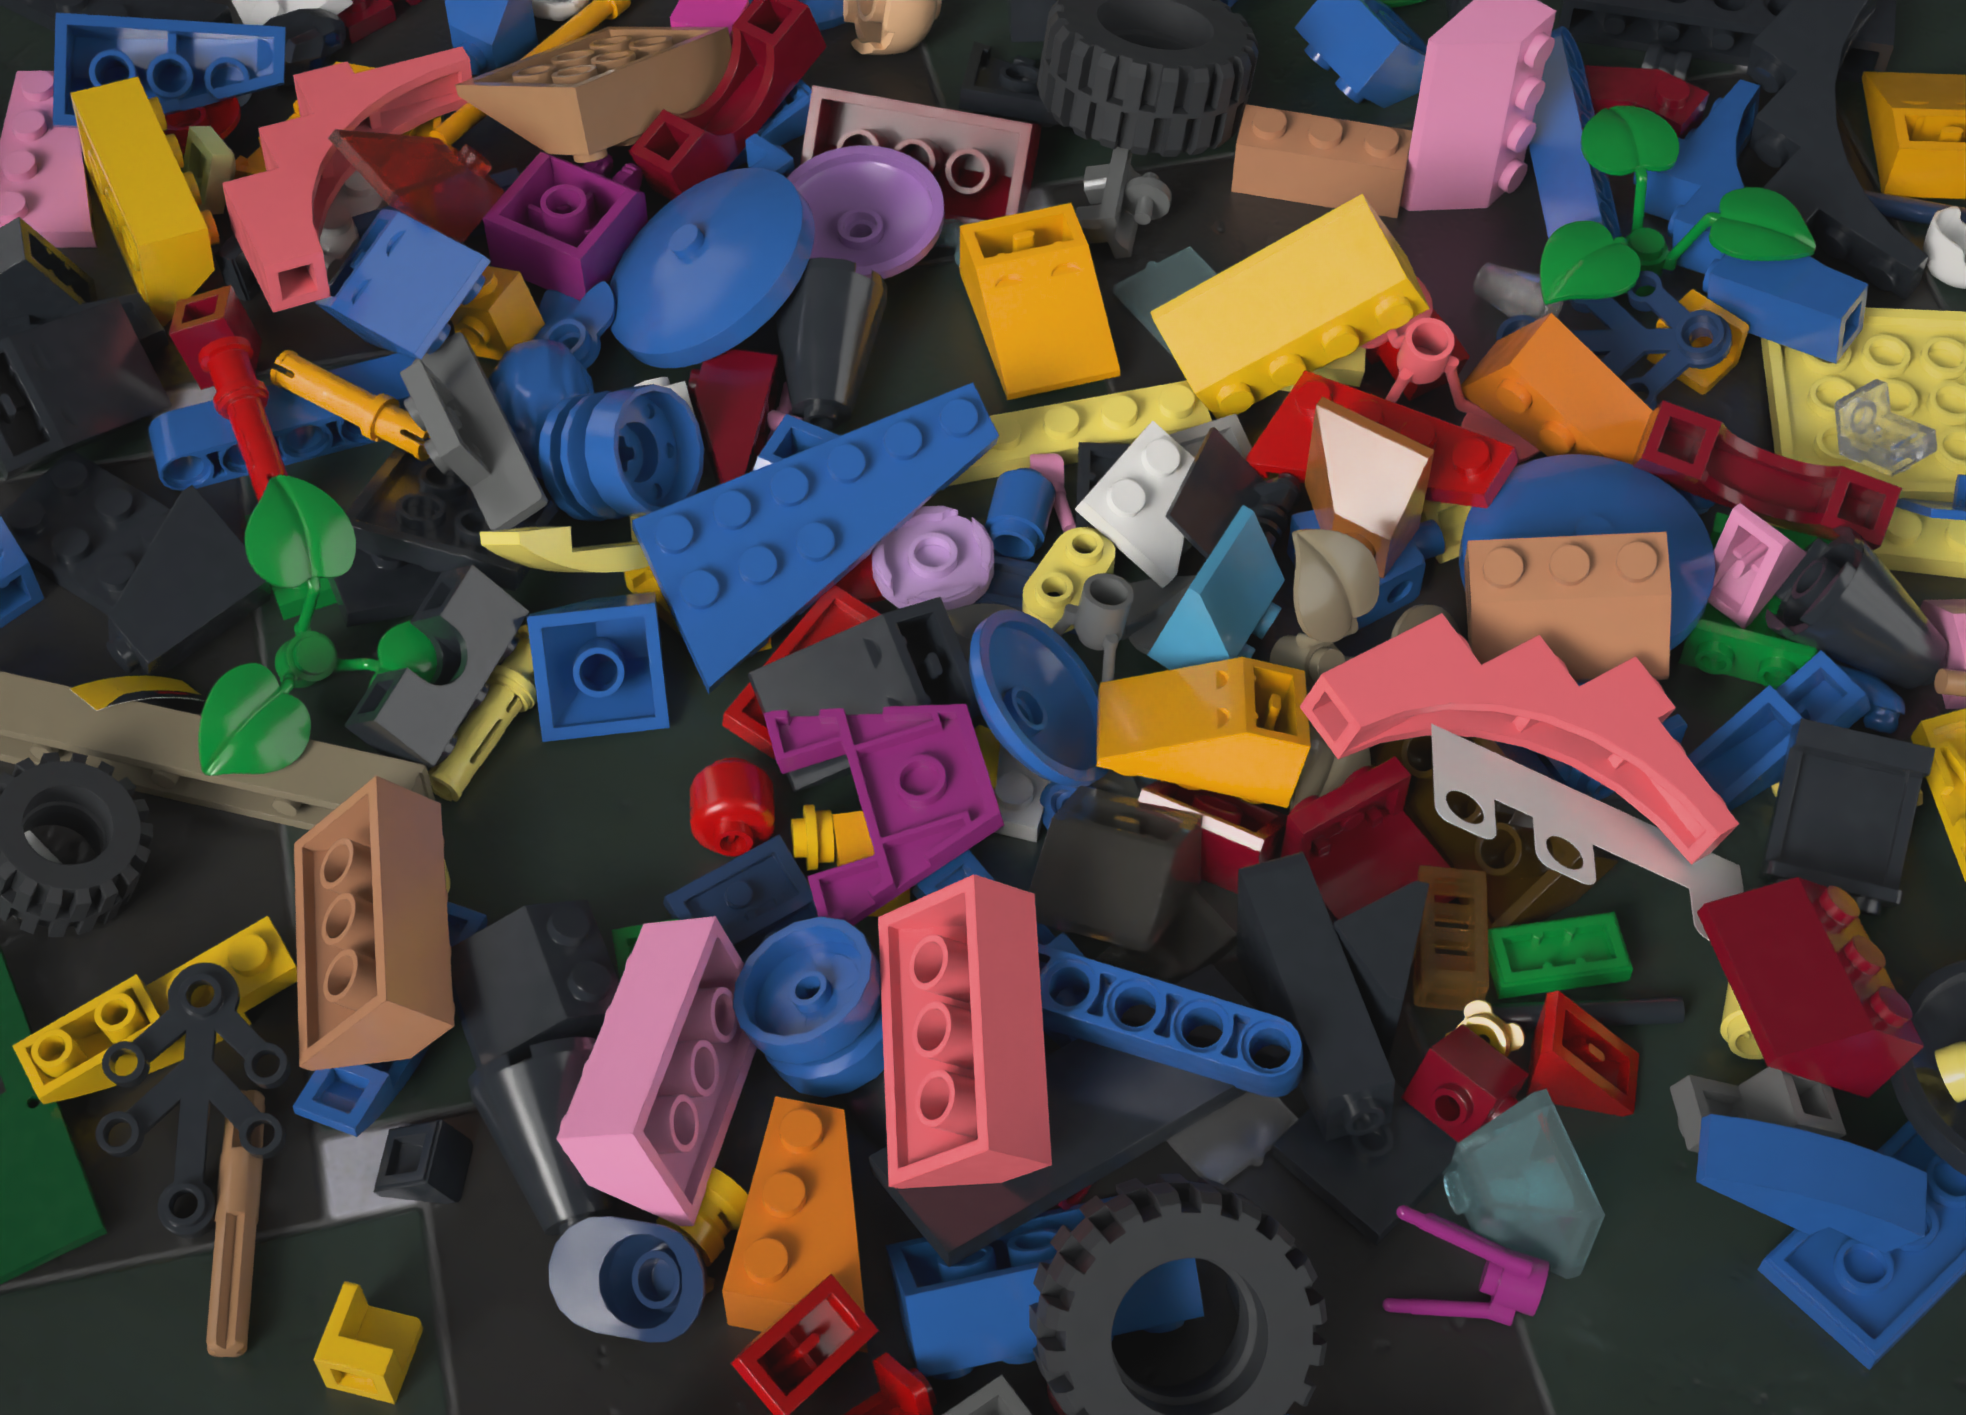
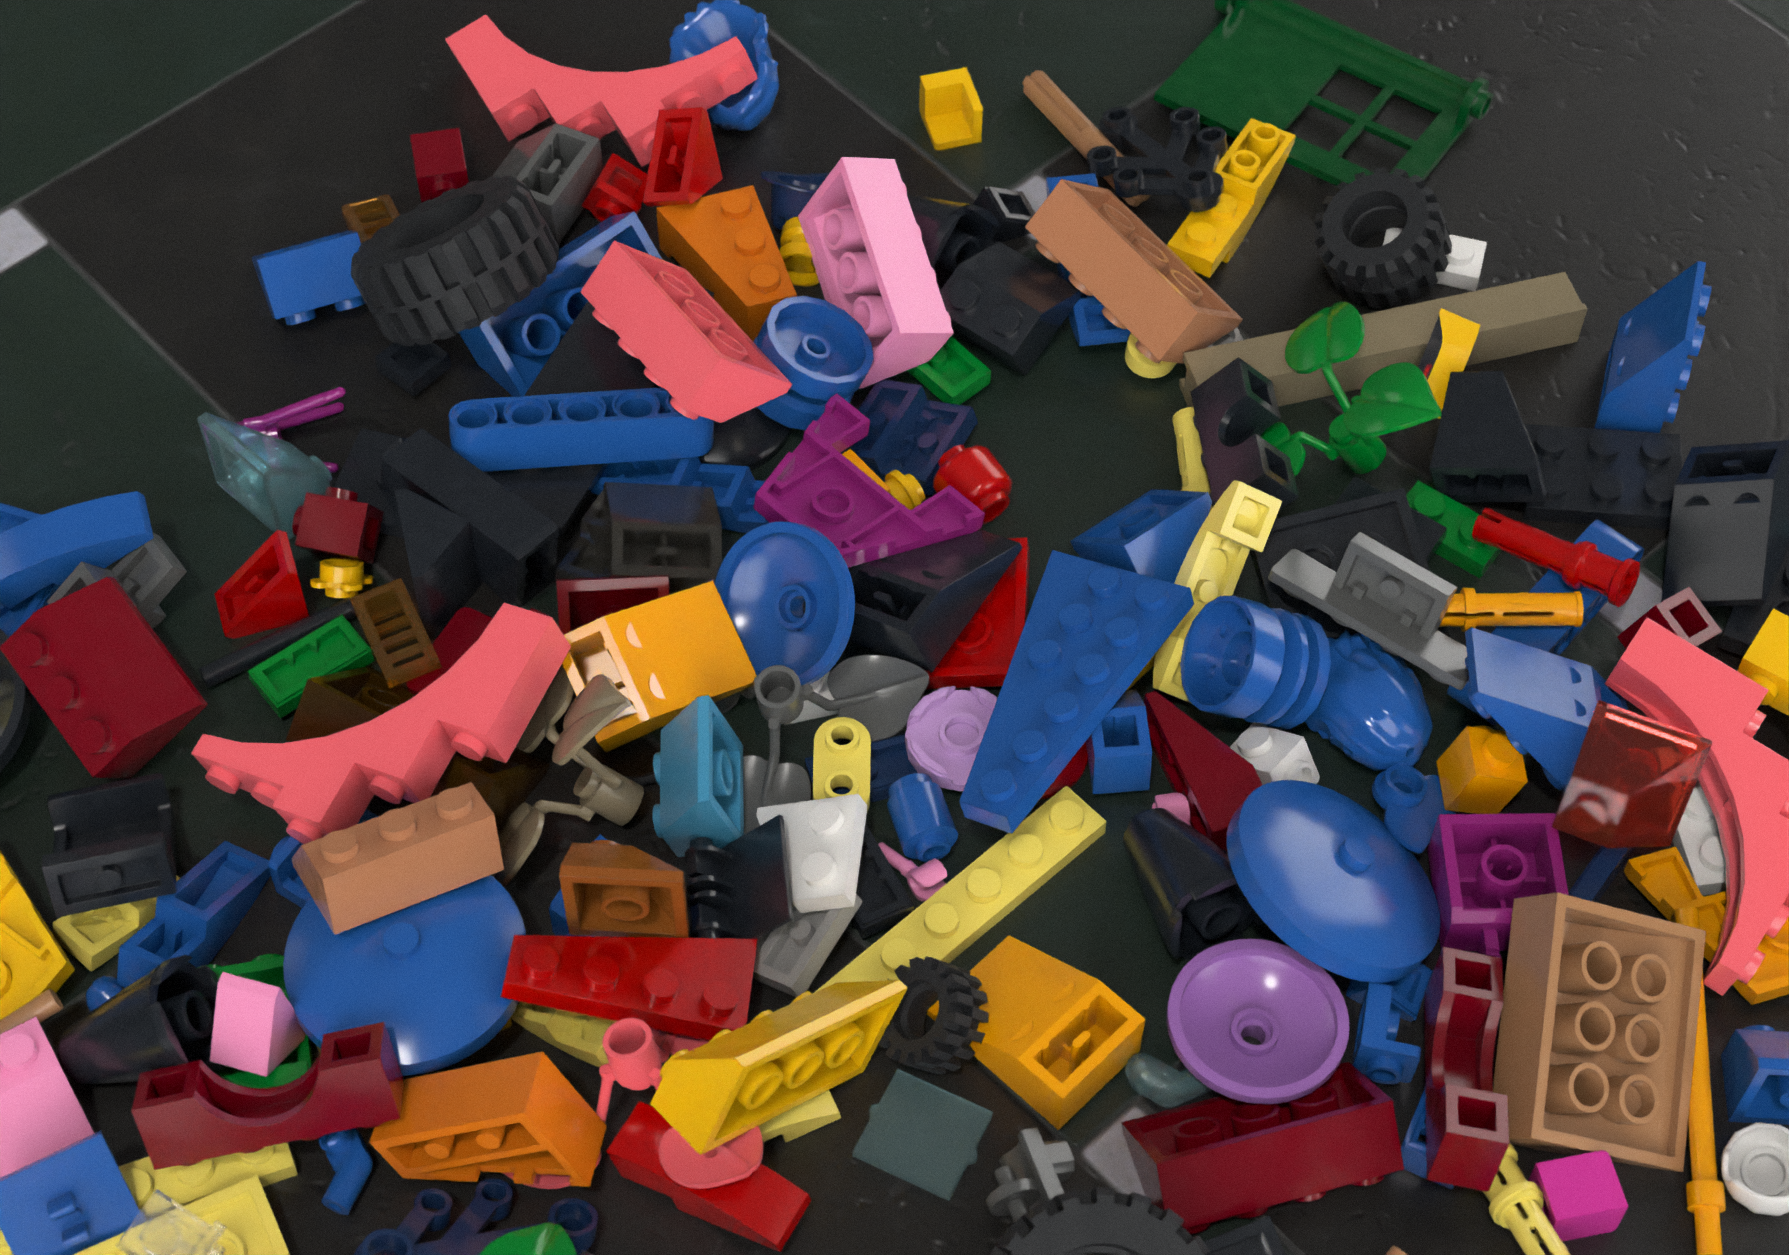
camera: 150 degrees right, 0 degrees up
white piece [1431,724,1744,941] -> none
none -> black tyre [879,956,989,1074]

